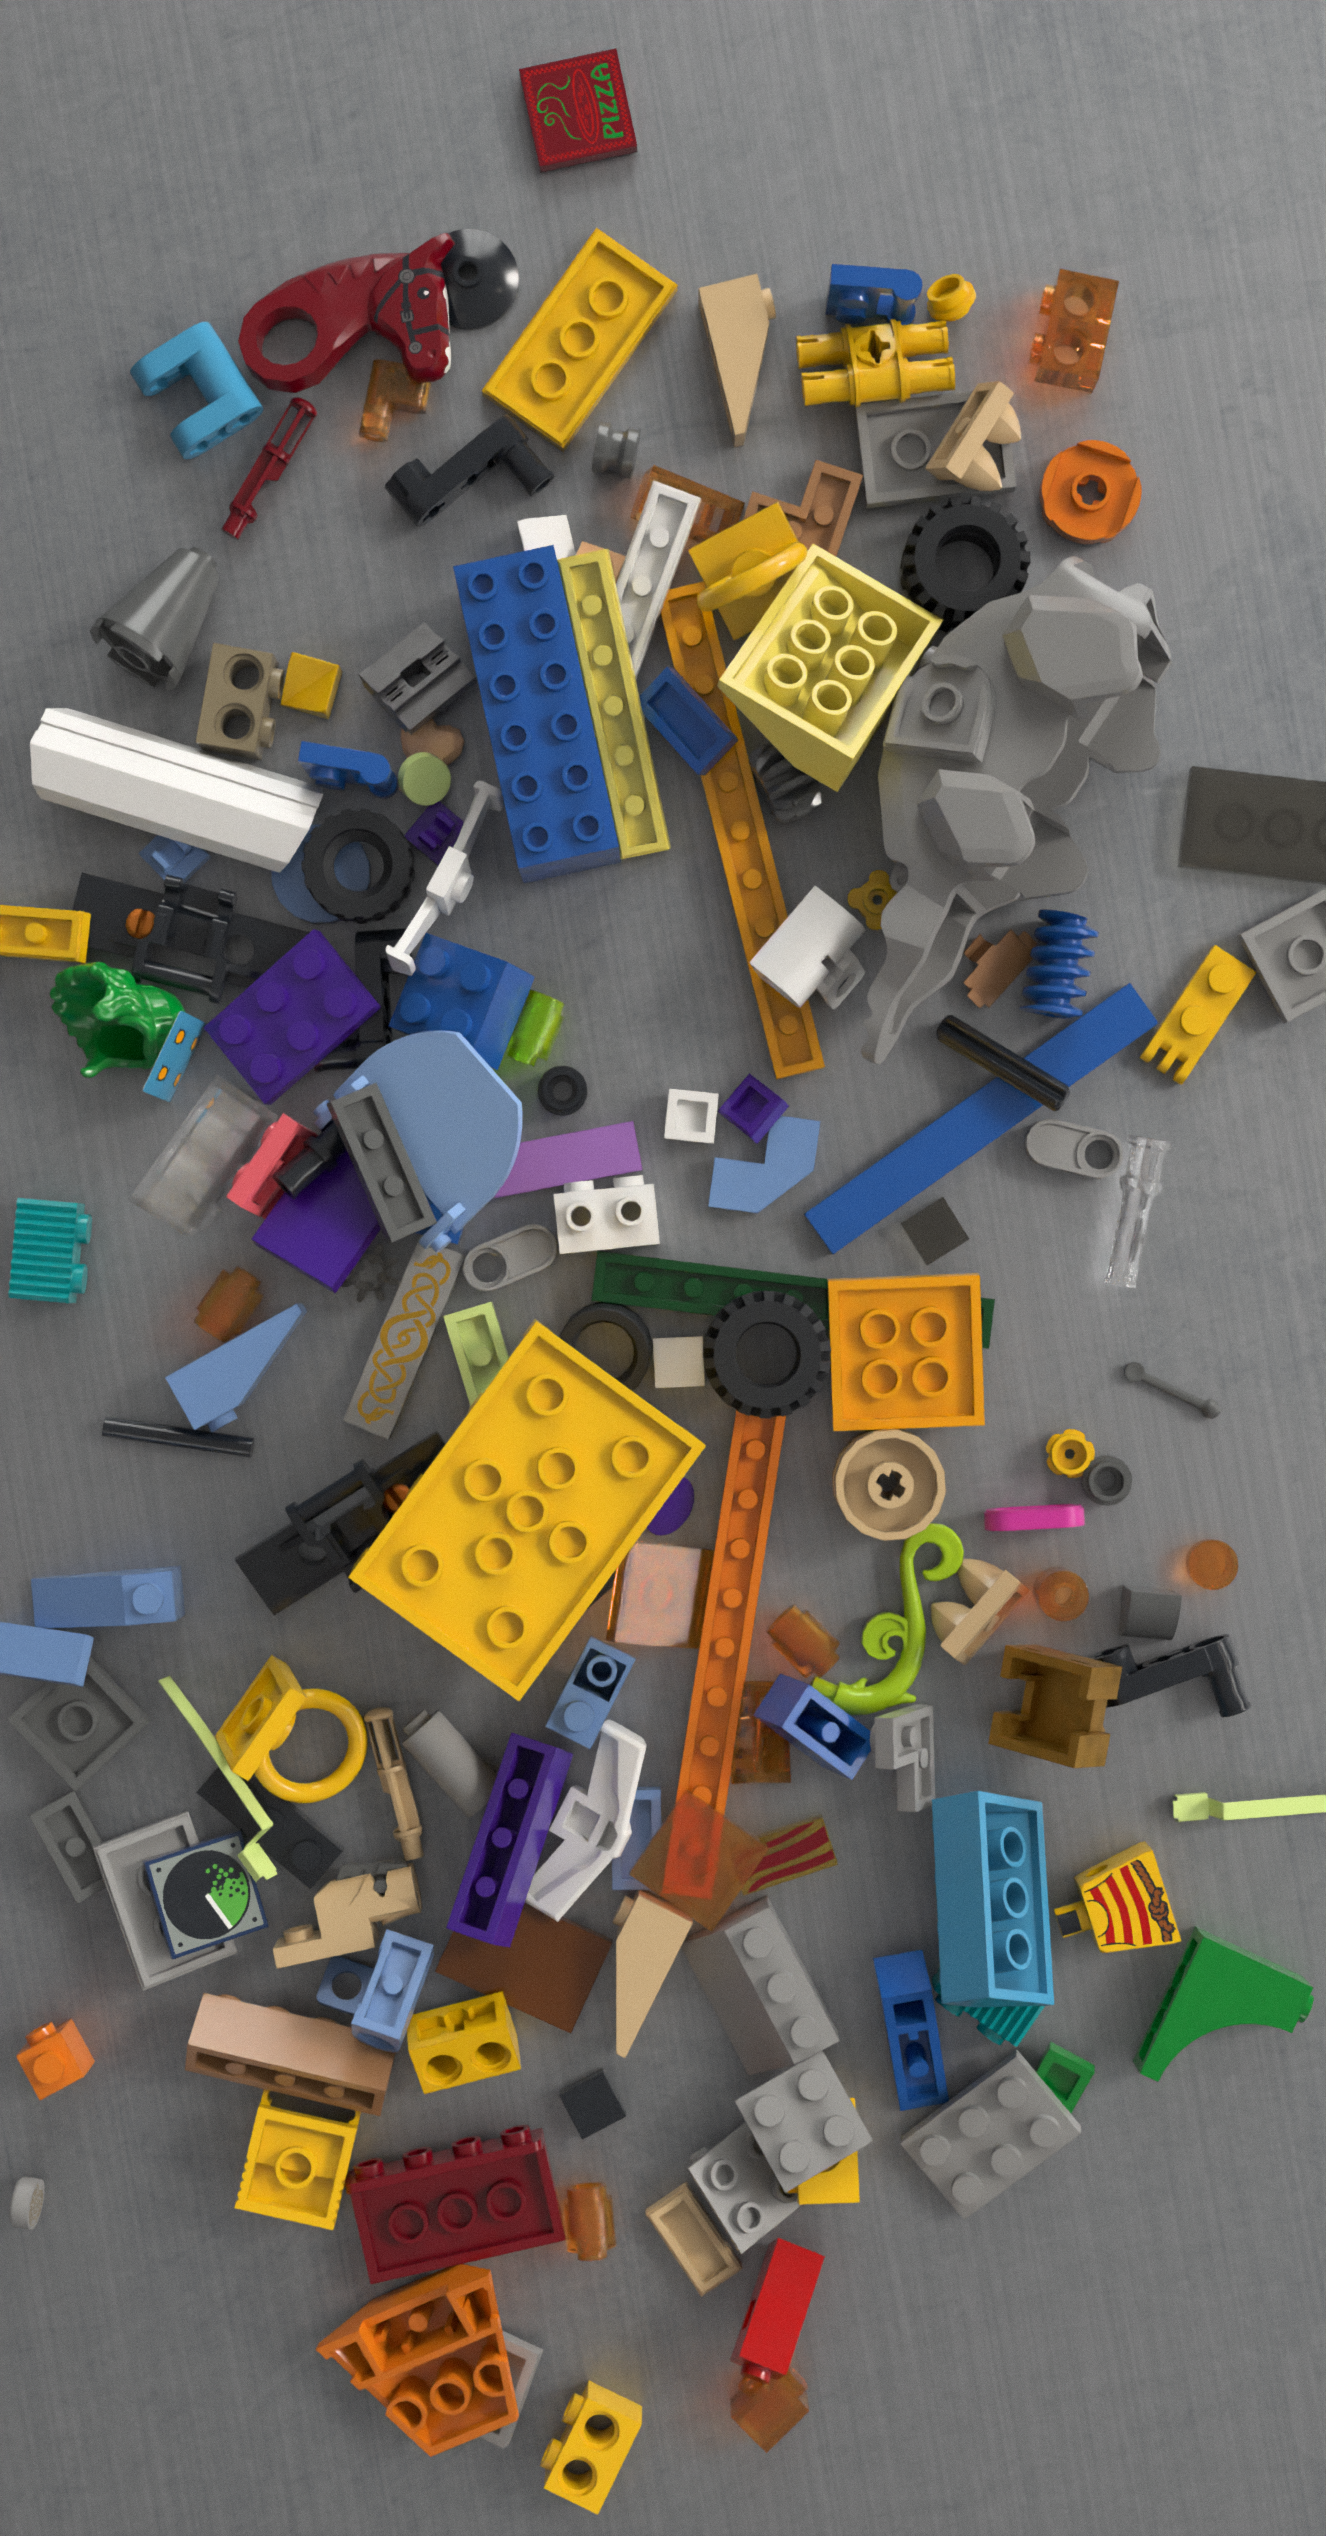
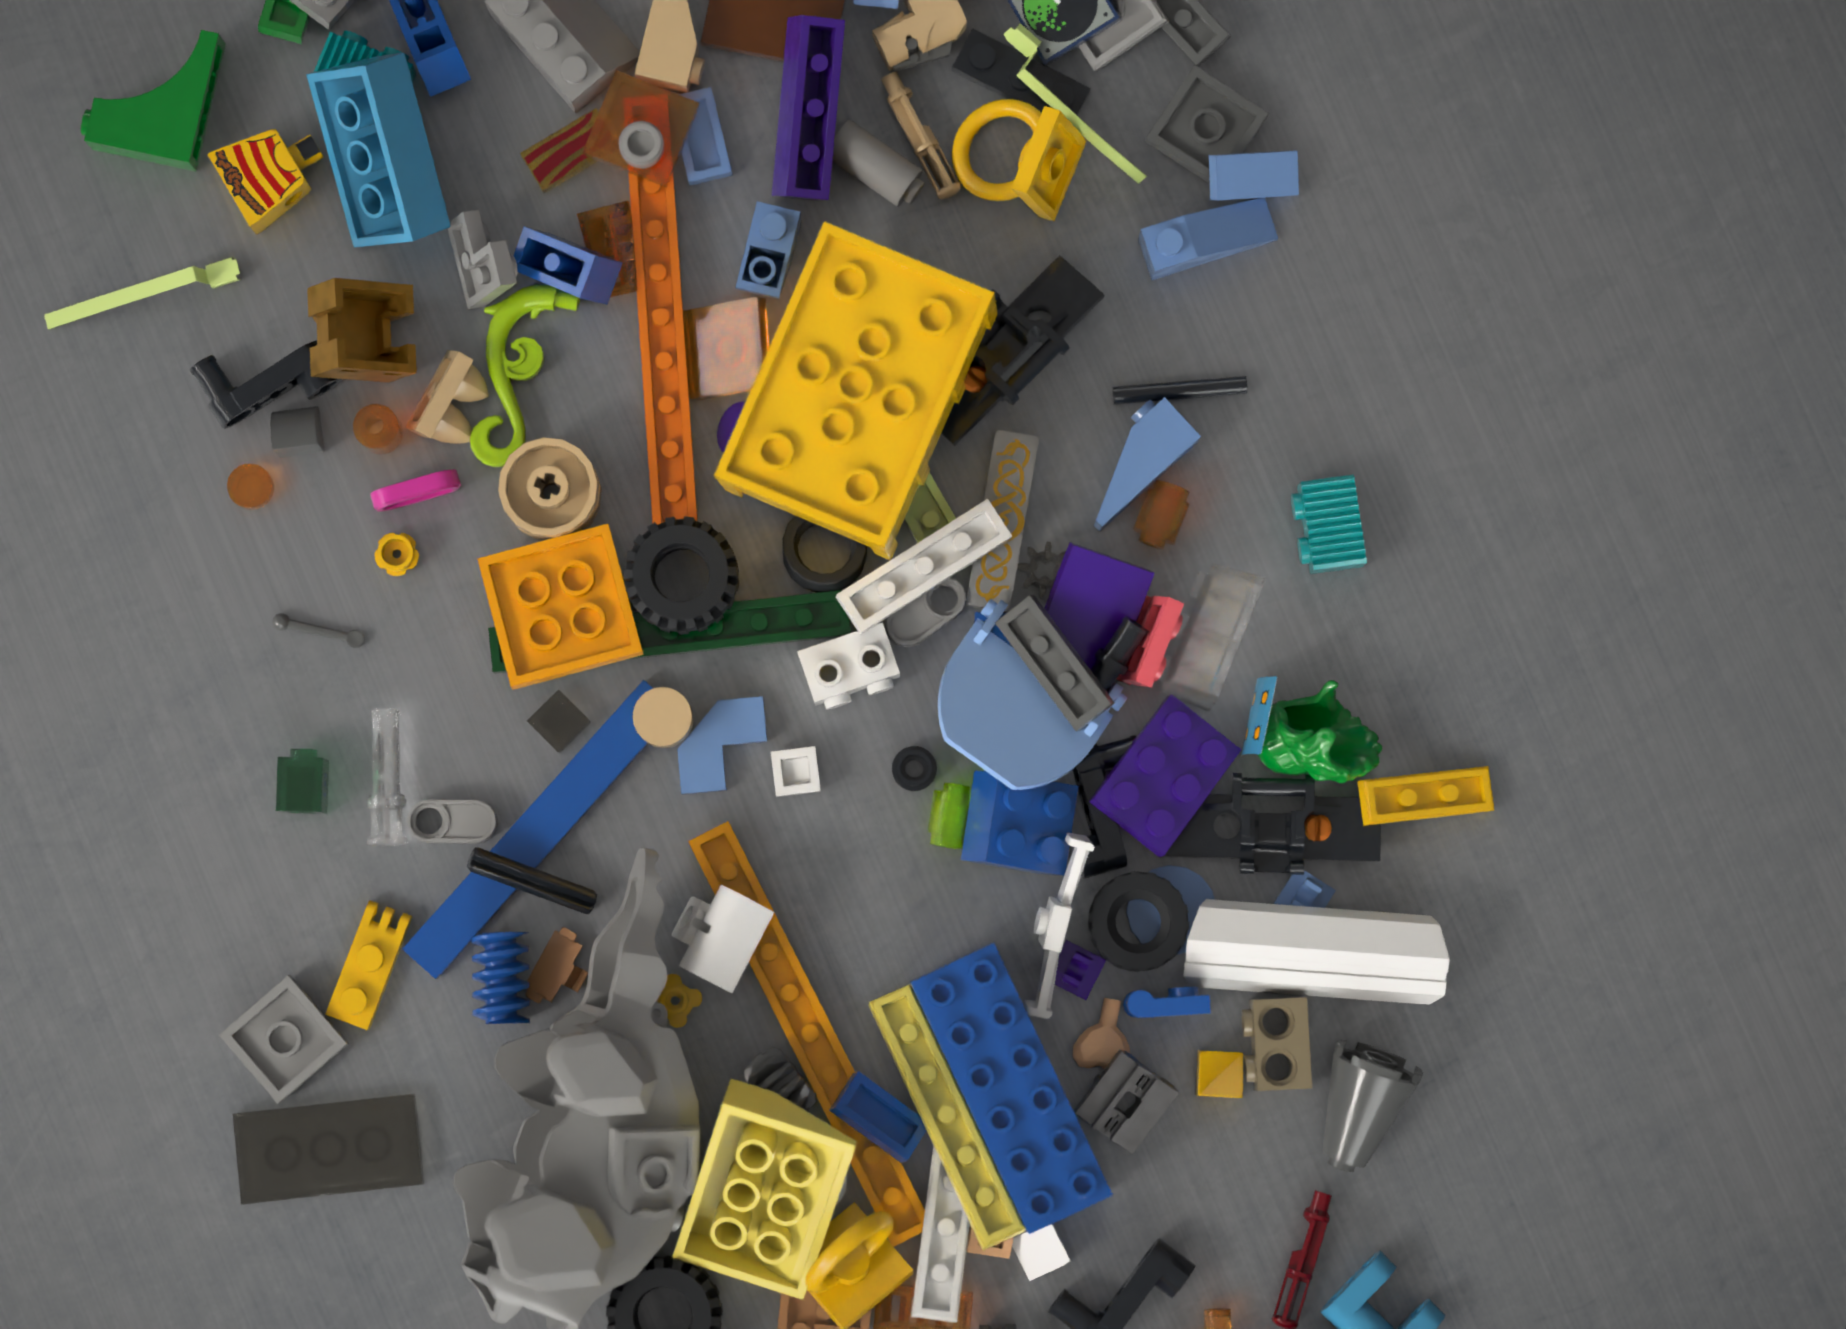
camera: 165 degrees right, 5 degrees down
yellowish green tile [398,752,451,806] -> none
medium lavender tile [495,1121,643,1198] -> none
white plate [525,1720,647,1922] -> none
white tile [653,1336,705,1388] -> none
dark purple tile [718,1073,789,1144] -> none
clear orange brick [766,1604,840,1678] -> none
dark grey plate [1081,1455,1132,1506] -> none
none -> clear green brick [276,749,329,814]
none -> light grey tile [619,121,664,168]
none -> tan piece [633,687,693,748]
none -> white plate [836,499,1012,635]

